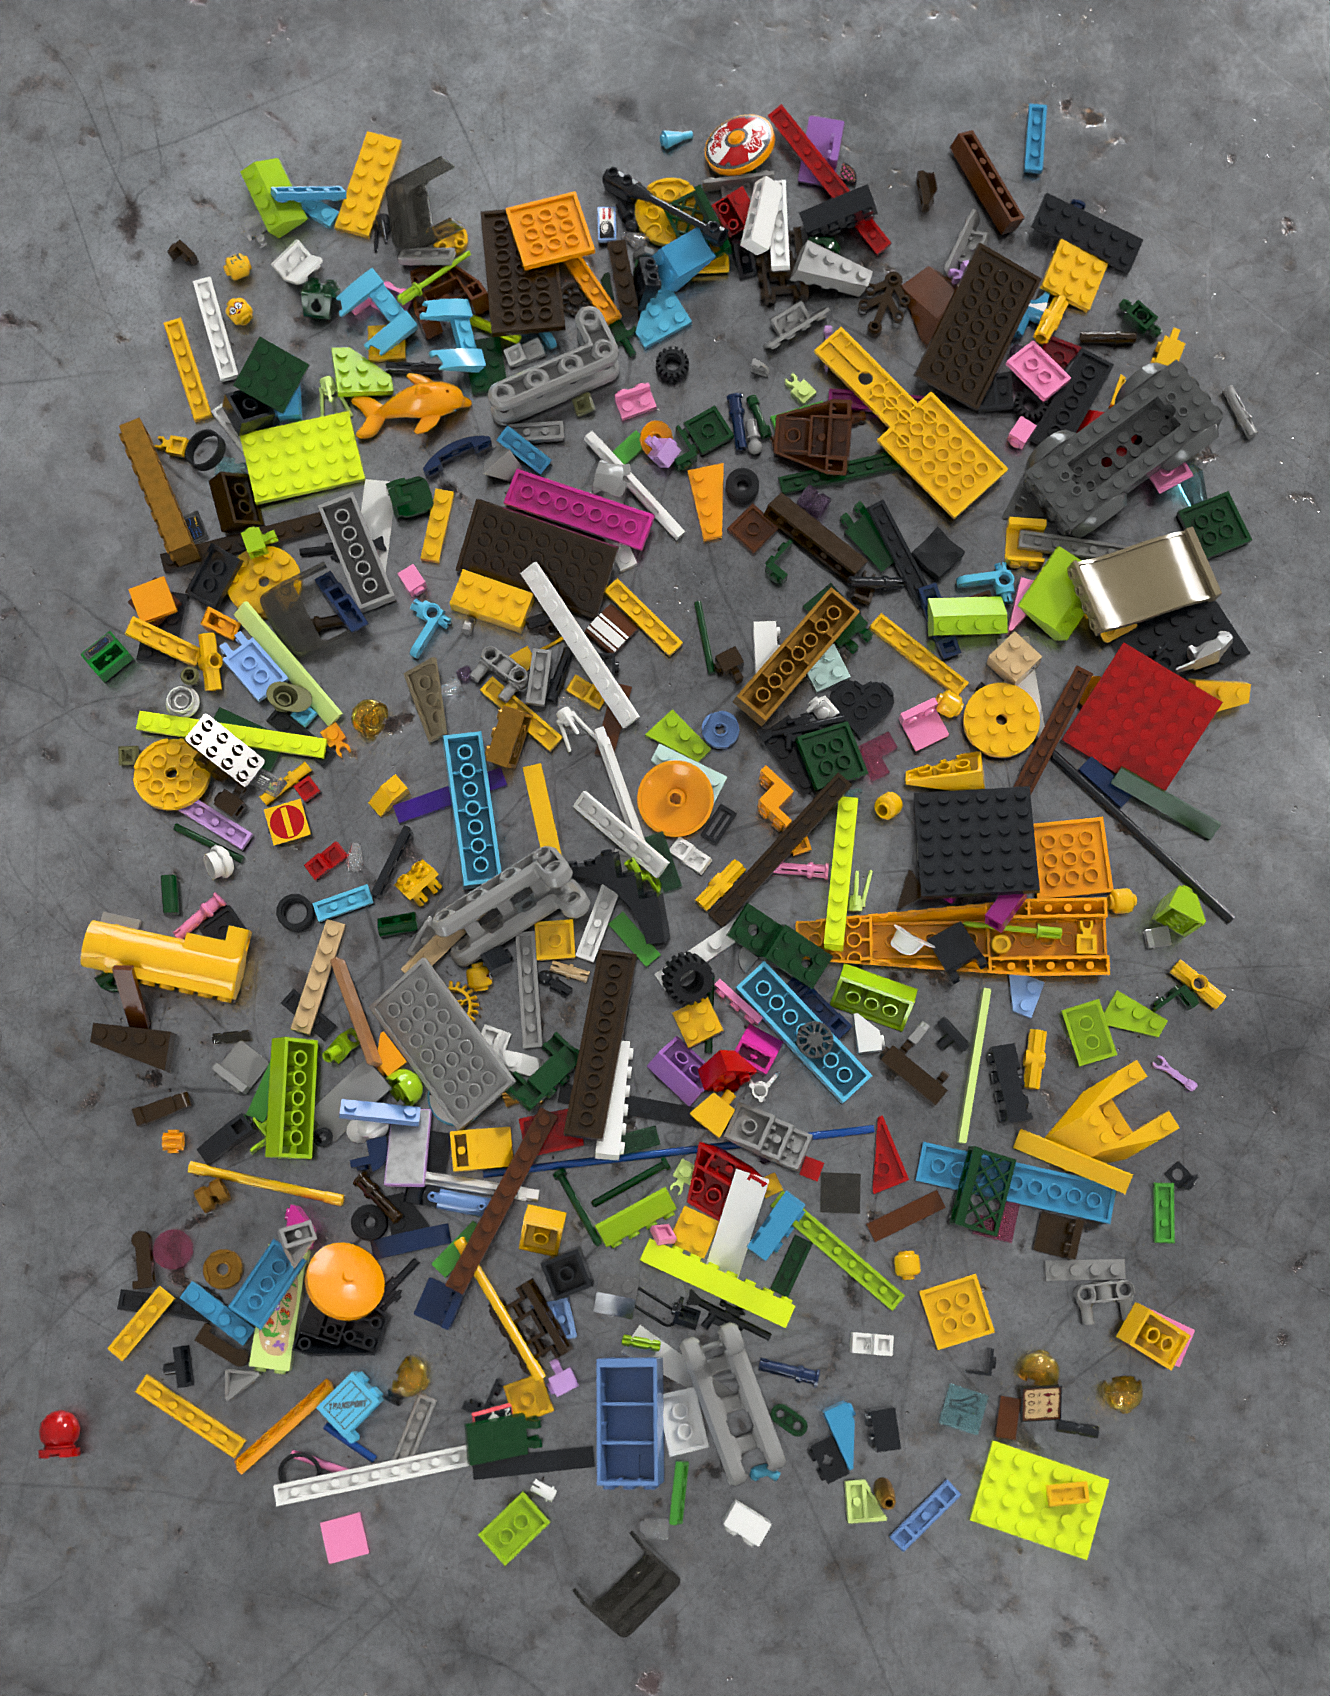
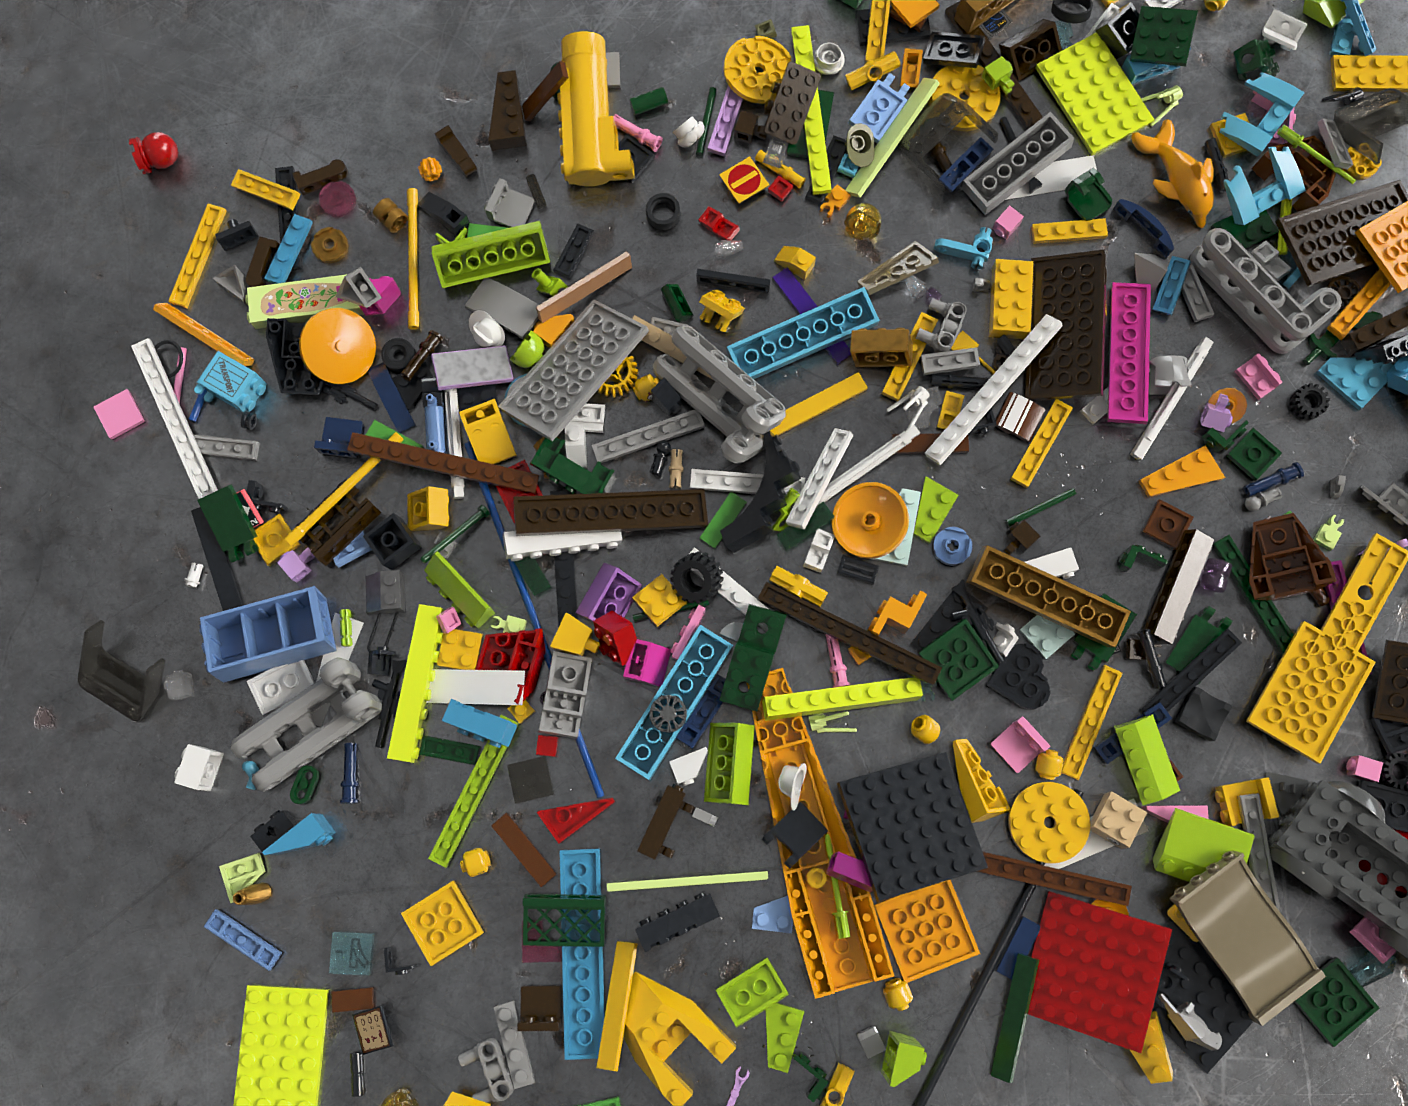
camera: 80 degrees right, 0 degrees up
olive cone [180,667,200,687] -> none
dark azure tile [228,1239,307,1330] -> none
tan plate [291,919,346,1035] -> none
medium azure plate [312,884,374,923] -> none
black bush [313,1127,333,1147] -> none
lime plate [331,347,393,397] -> none
plate [339,1099,421,1127] -> none
dark blue brick [350,1136,389,1172] -> none
clear yellow cylinder [391,1355,429,1397] -> none
lime plate [478,1491,550,1566] -> none
yellow plate [535,919,576,961] -> none
olive tile [572,392,595,417] -> none
dark green bar [591,1157,671,1207] -> none
bright green tile [613,430,643,464] -> none
bright green tile [669,1461,689,1525] -> none
black tyre [726,468,759,504] -> none
dark green bar [746,394,772,439] -> none
white plant [748,1071,780,1102] -> none
white slope [849,1332,894,1356] -> none
clear pink plate [858,731,898,782] -> none
black brick [864,1405,901,1452] -> none
dark brown slope [896,870,921,911] -> none
black tile [937,1016,971,1051] -> none
medium azure piece [956,562,1015,605] -> none
clear yellow cylinder [1018,1350,1060,1385] -> none
yellow piece [1023,1029,1047,1090] -> none
yellow plate [1046,1481,1090,1507] -> none
yellow plate [1076,921,1097,955] -> none

